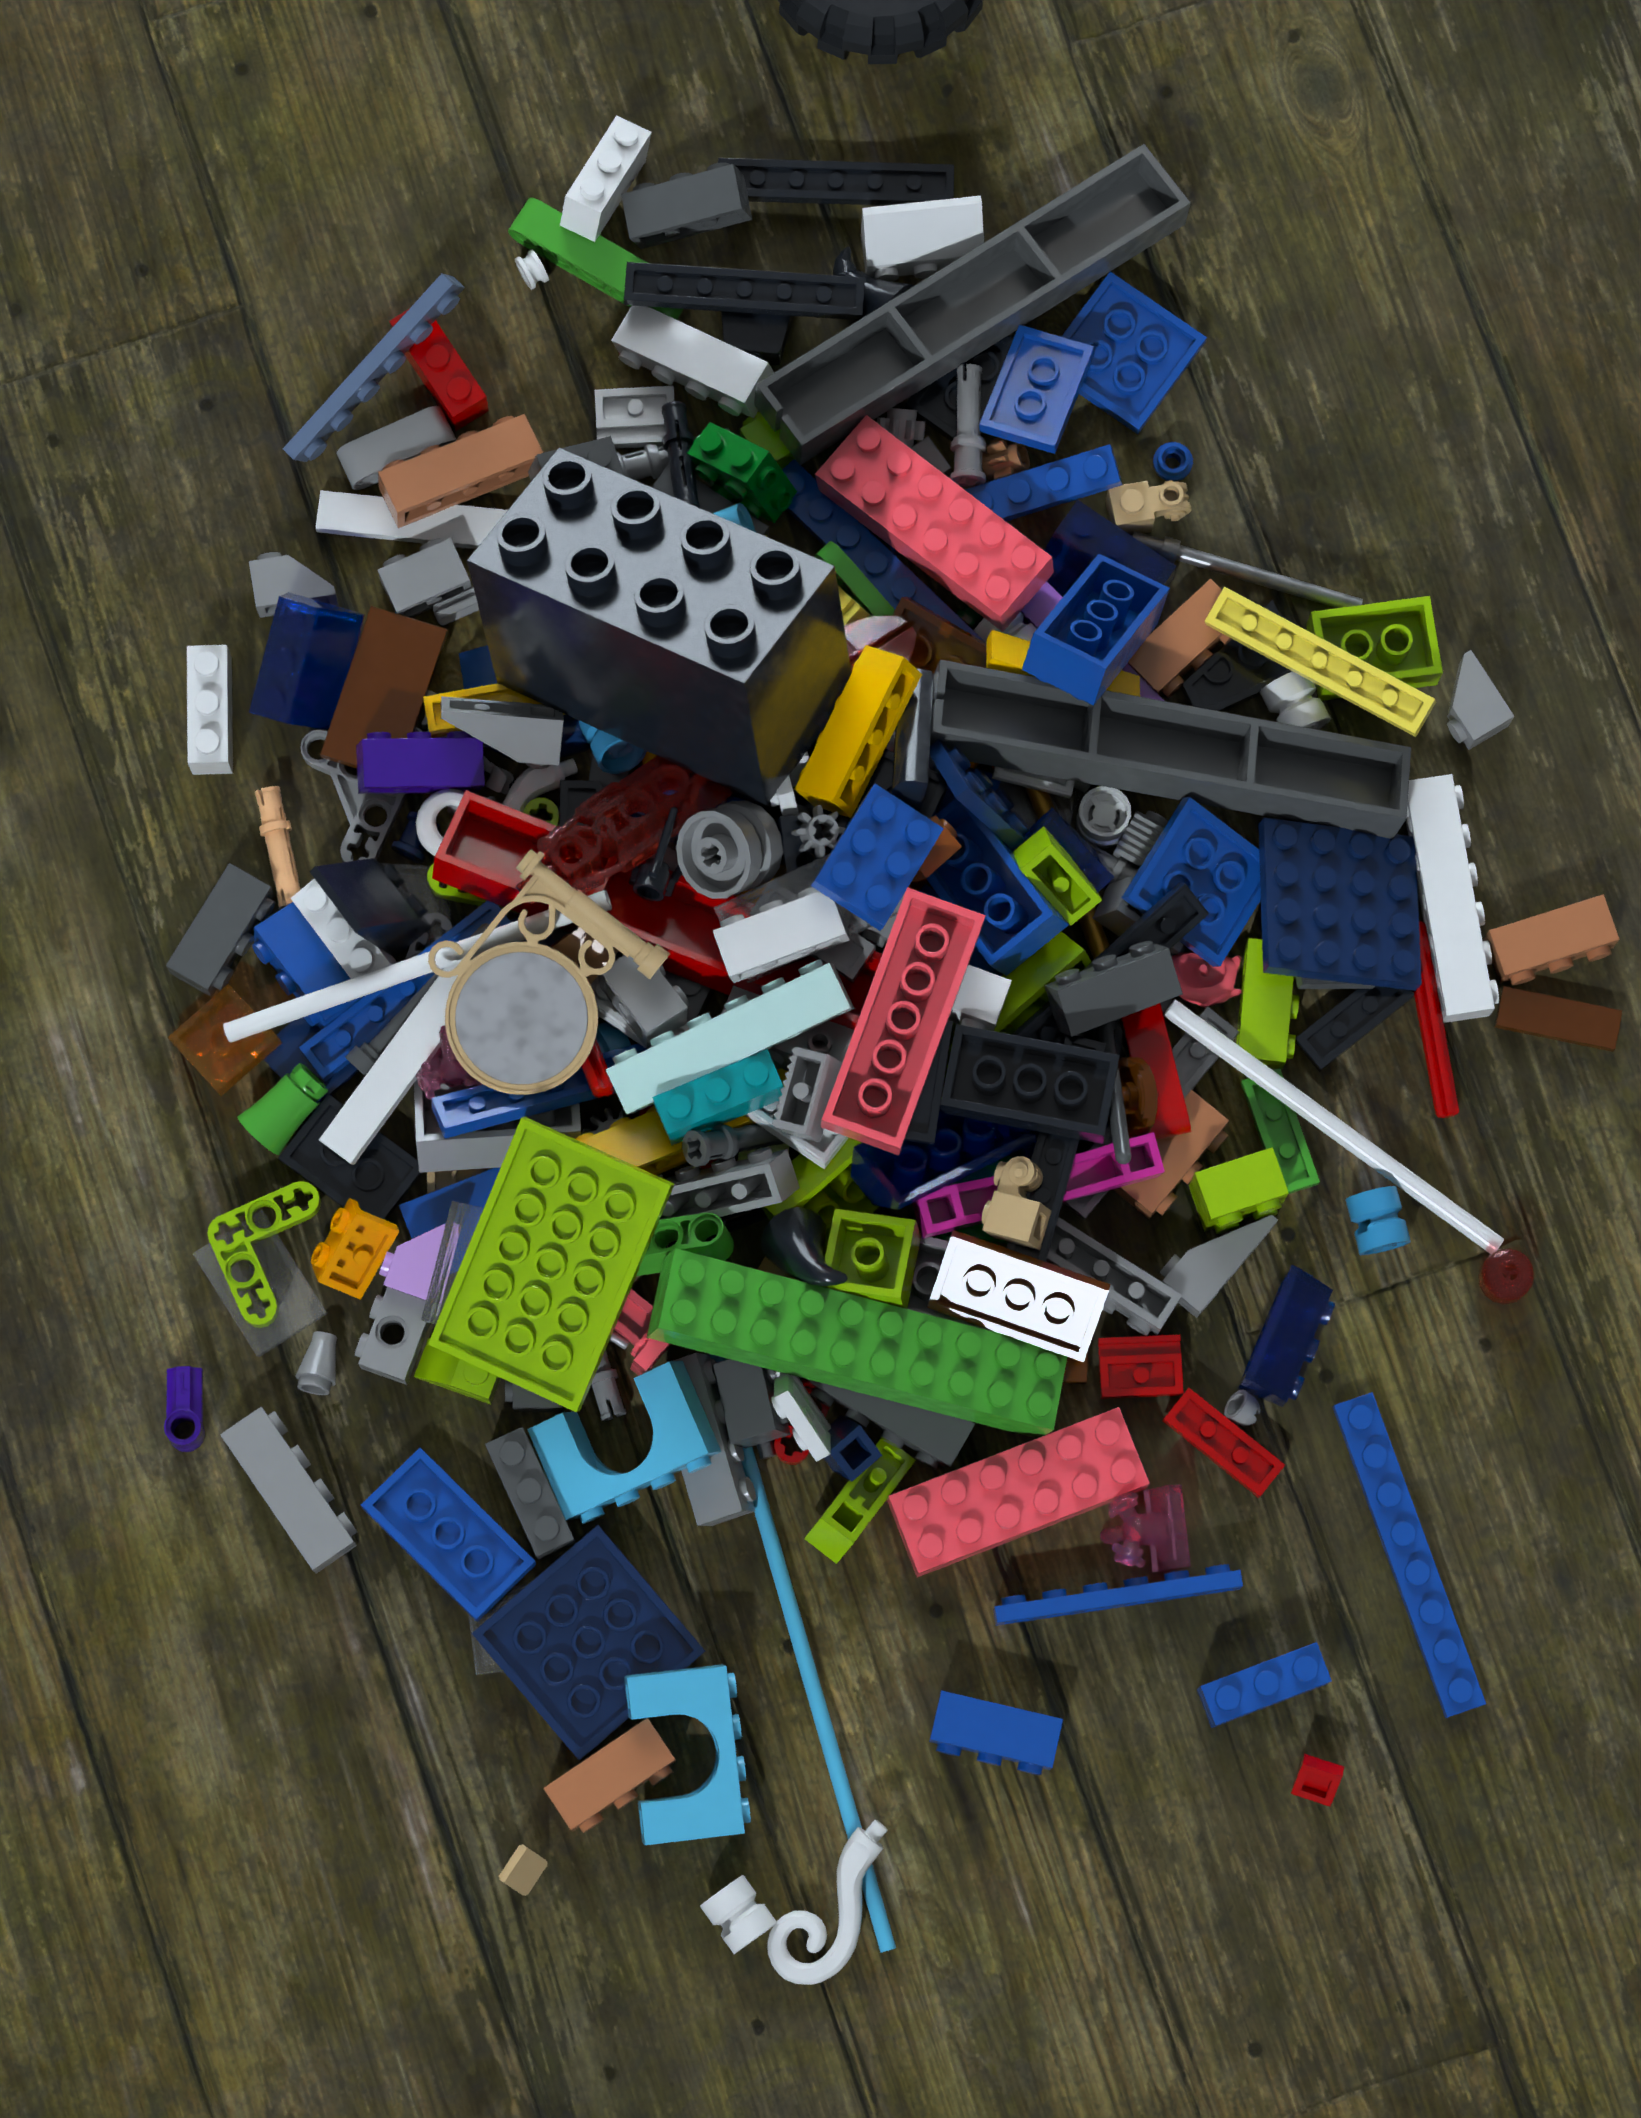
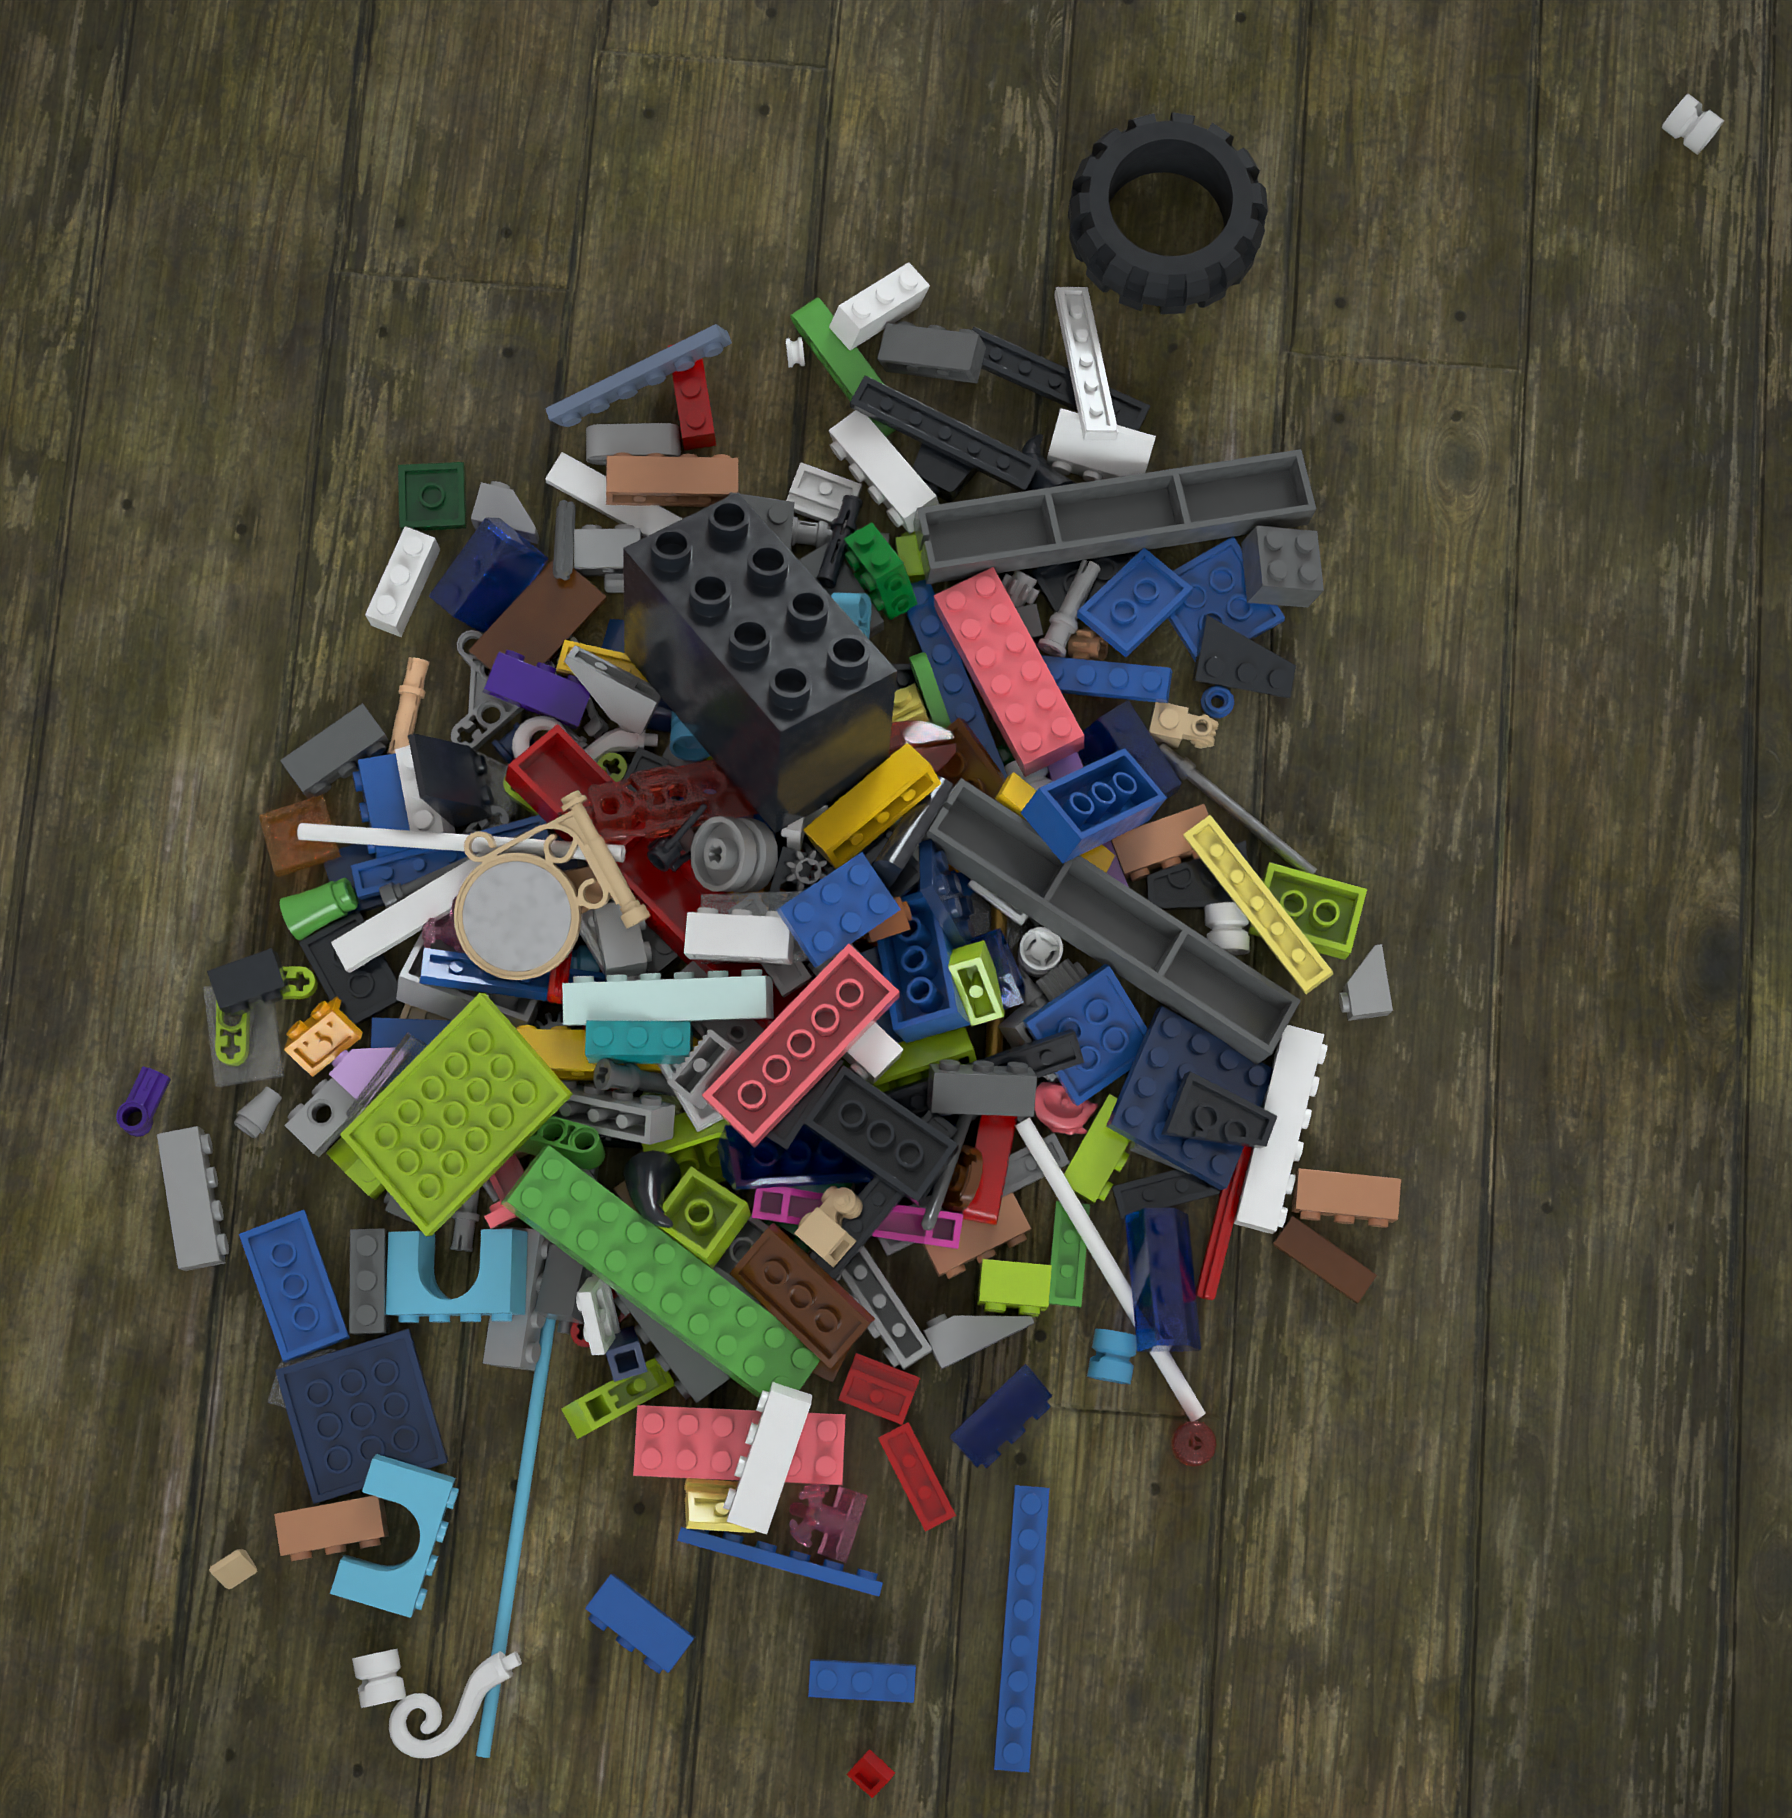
camera: 25 degrees right, 0 degrees up
light grey hinge [1224,1390,1261,1426] -> none
none -> black brick [207,948,290,1016]
none -> dark green plate [398,462,467,532]
none -> dark grey axle [553,500,576,580]
none -> light yellow plate [684,1478,755,1533]
none -> white brick [723,1382,812,1535]
none -> white tile [1054,287,1118,441]
none -> clear blue slope [1125,1208,1201,1352]
none -> black wing [1161,1071,1278,1149]
none -> black wing [1192,615,1296,698]
none -> dark grey brick [1241,526,1324,608]

